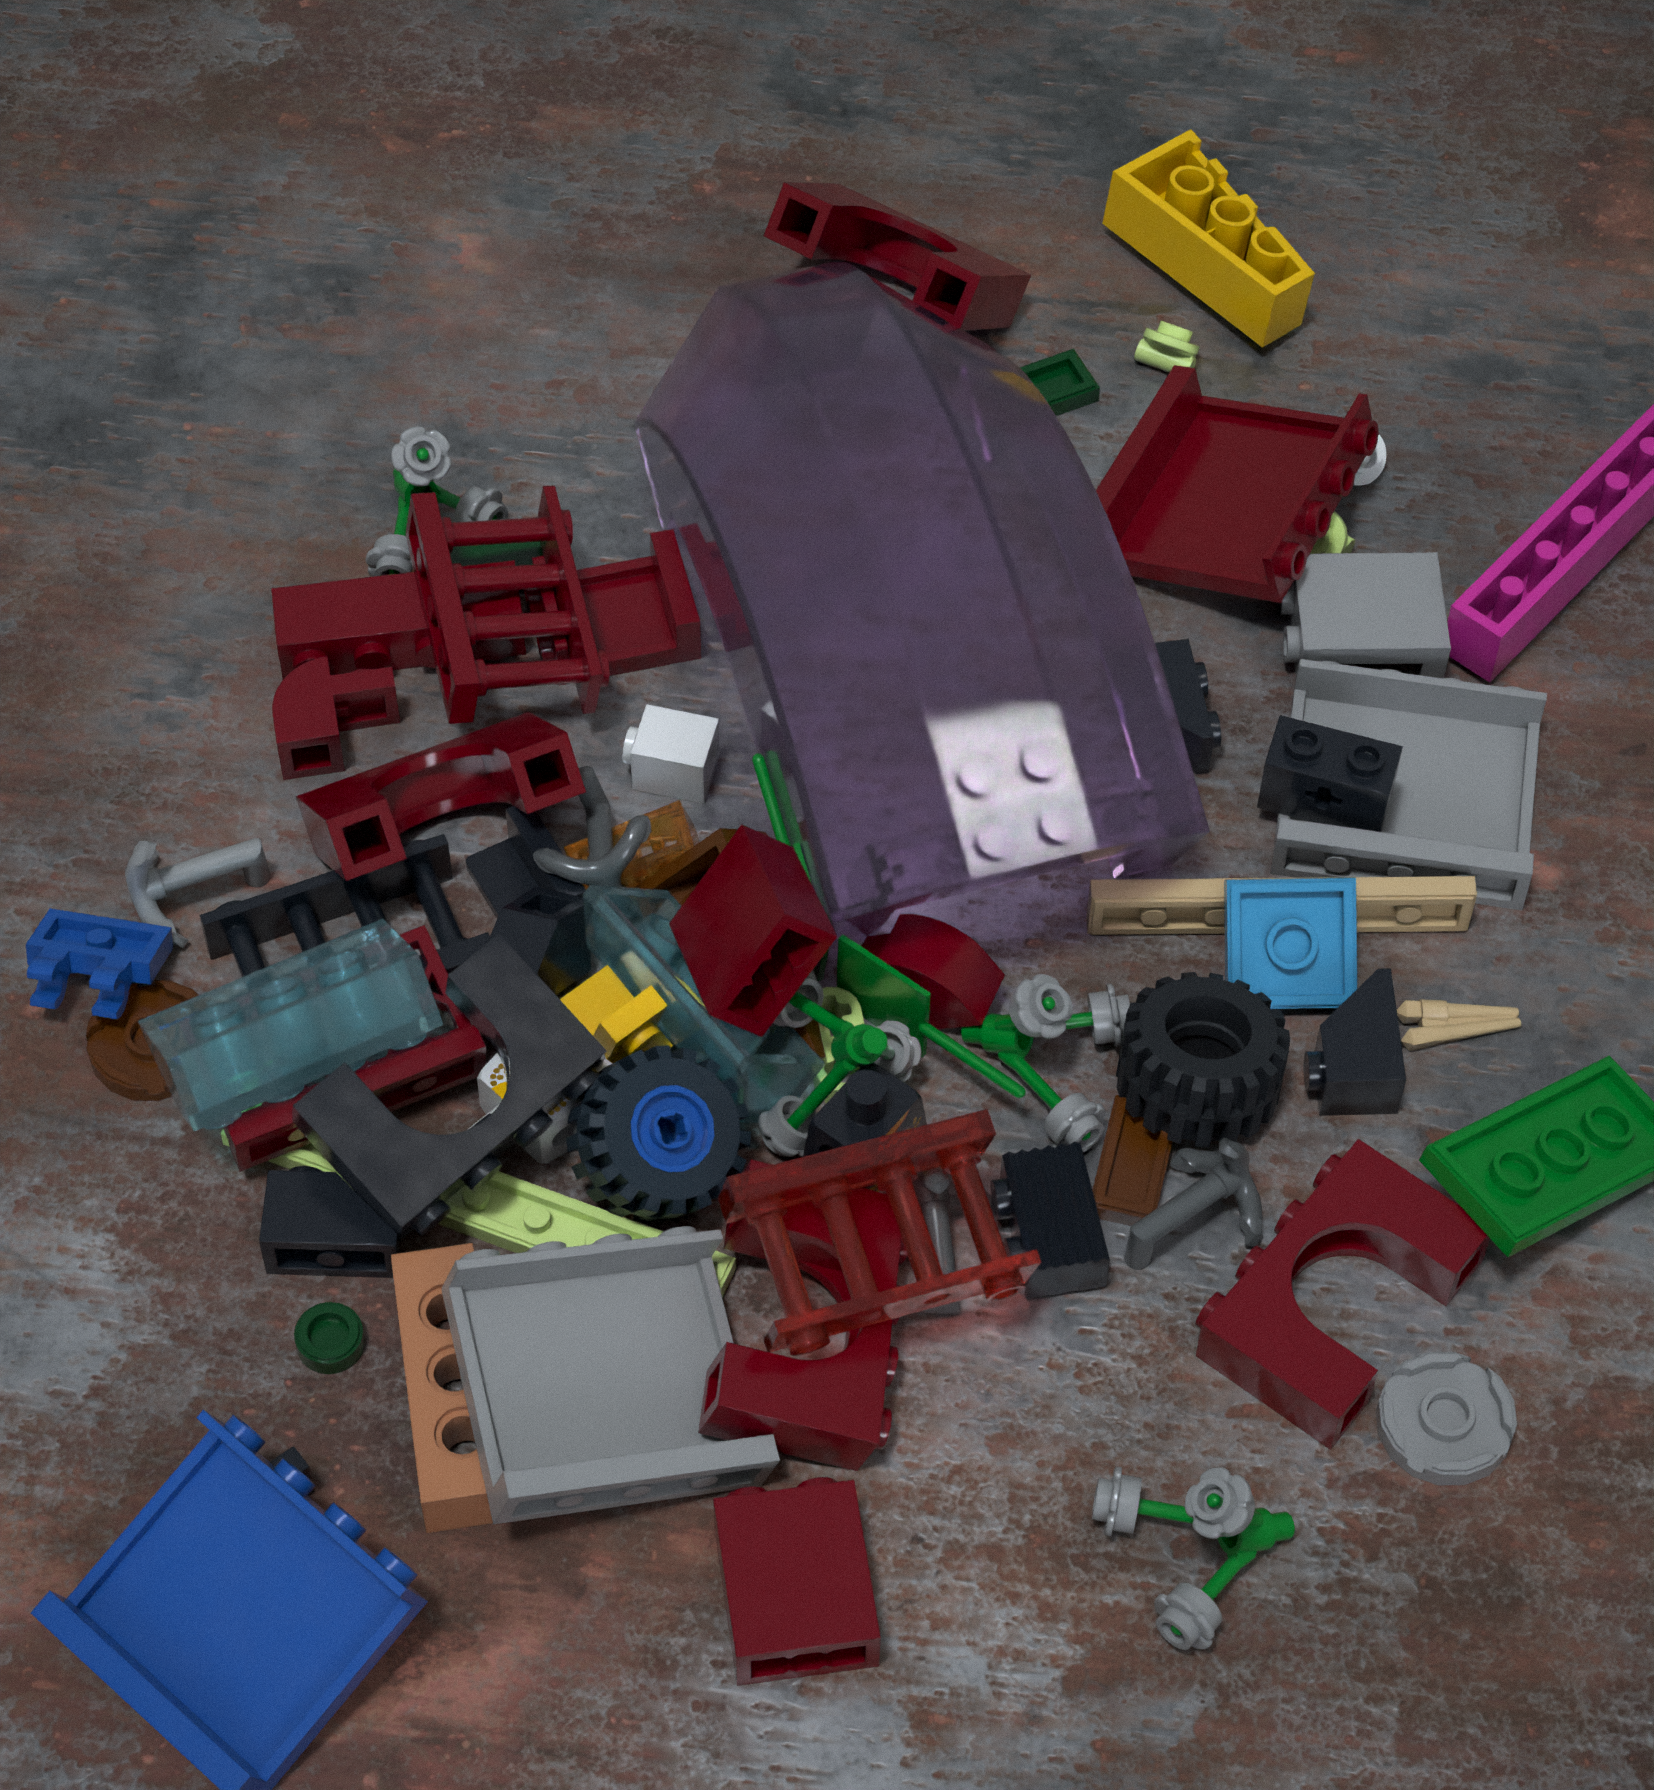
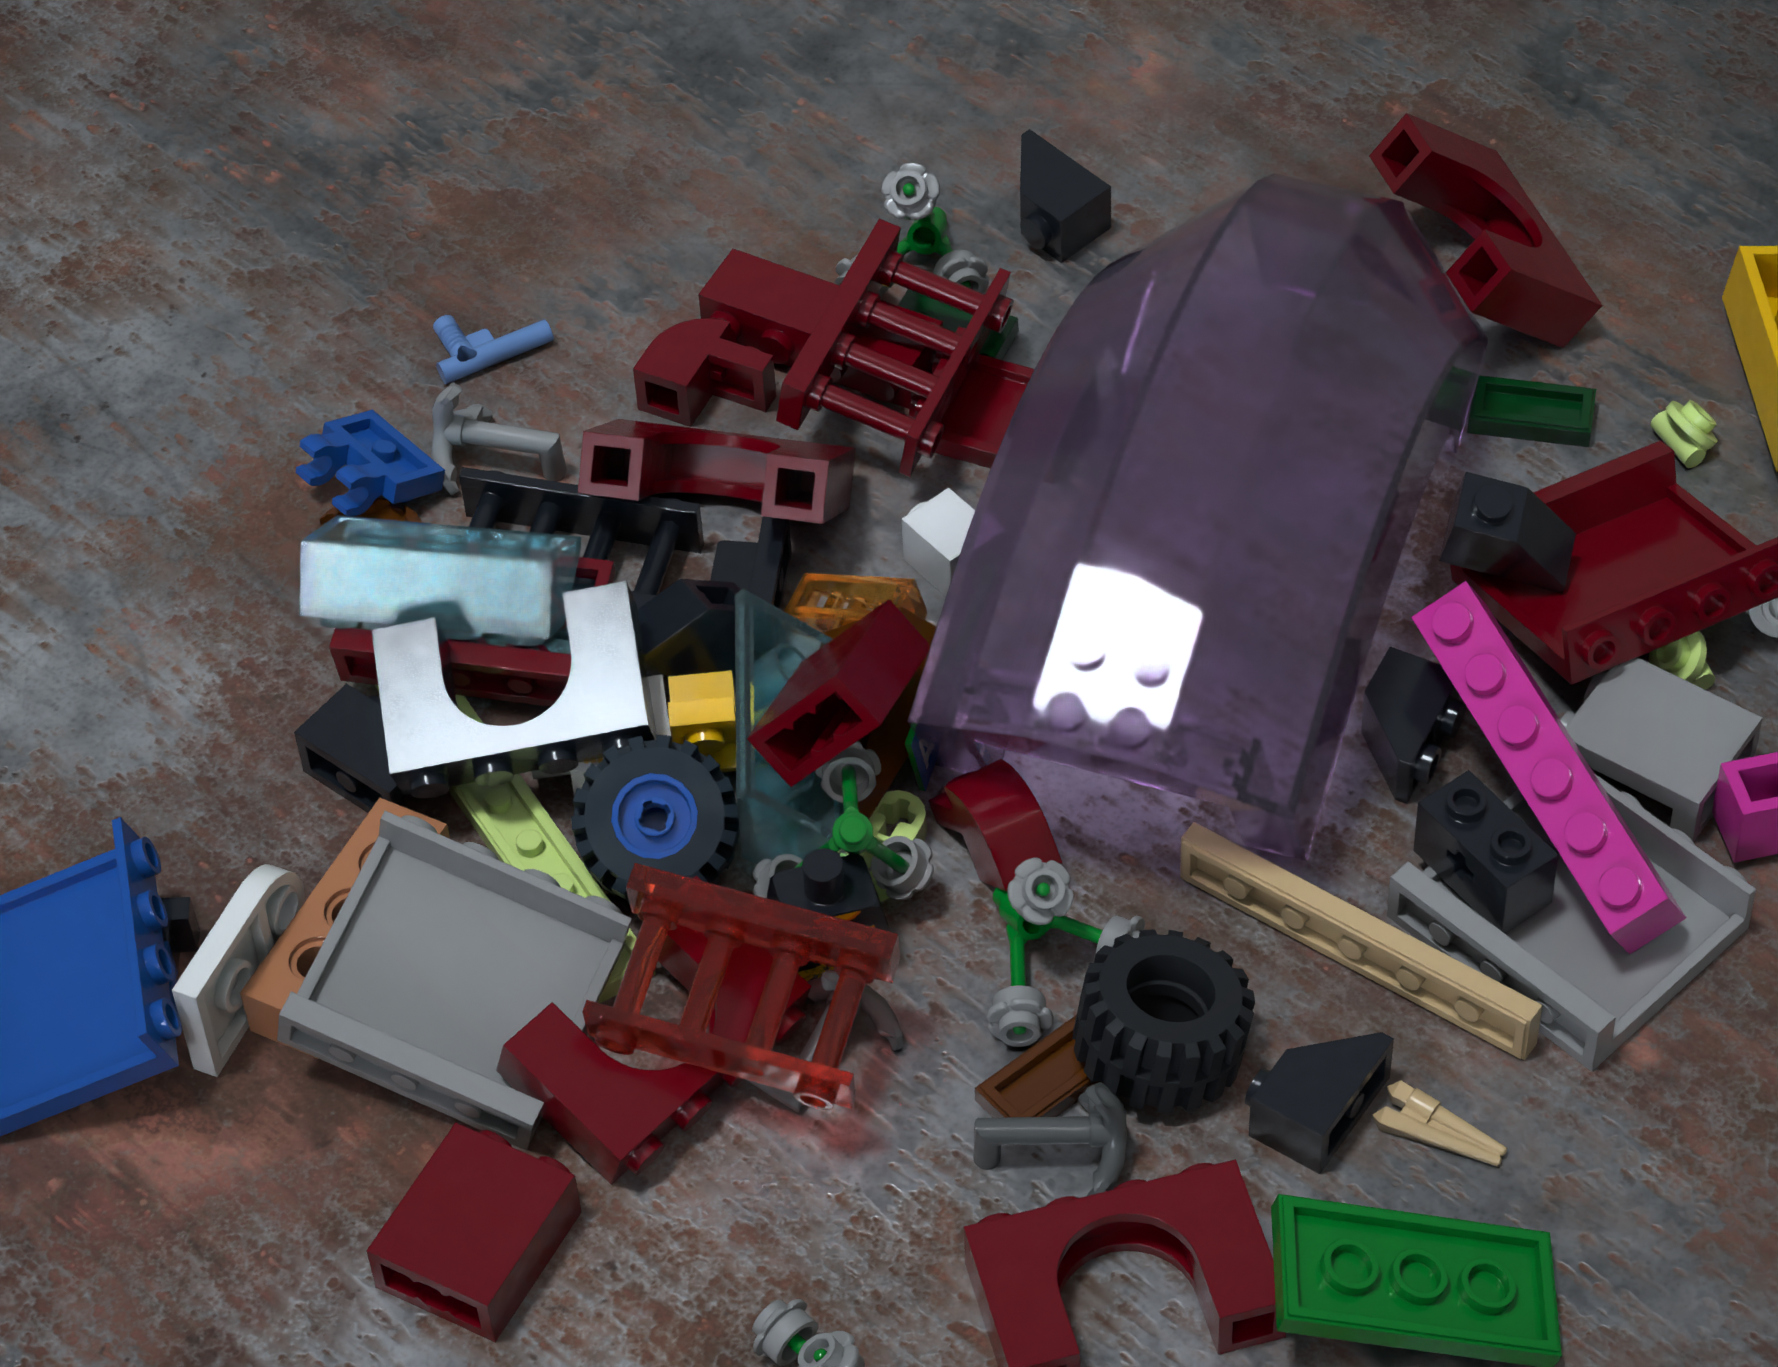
camera: 40 degrees right, 5 degrees down
dark green tile [294,1302,365,1374] -> none
dark grey piece [533,766,651,915] -> none
green piece [836,934,1026,1099] -> none
black brick [990,1141,1110,1299] -> none
dark azure tile [1224,878,1357,1009] -> none
none -> white tile [172,864,305,1077]
none -> medium blue hose [433,315,554,385]
none -> black slope [1020,129,1111,263]
none -> dark pink brick [1411,581,1686,954]
none -> black slope [1439,472,1576,593]

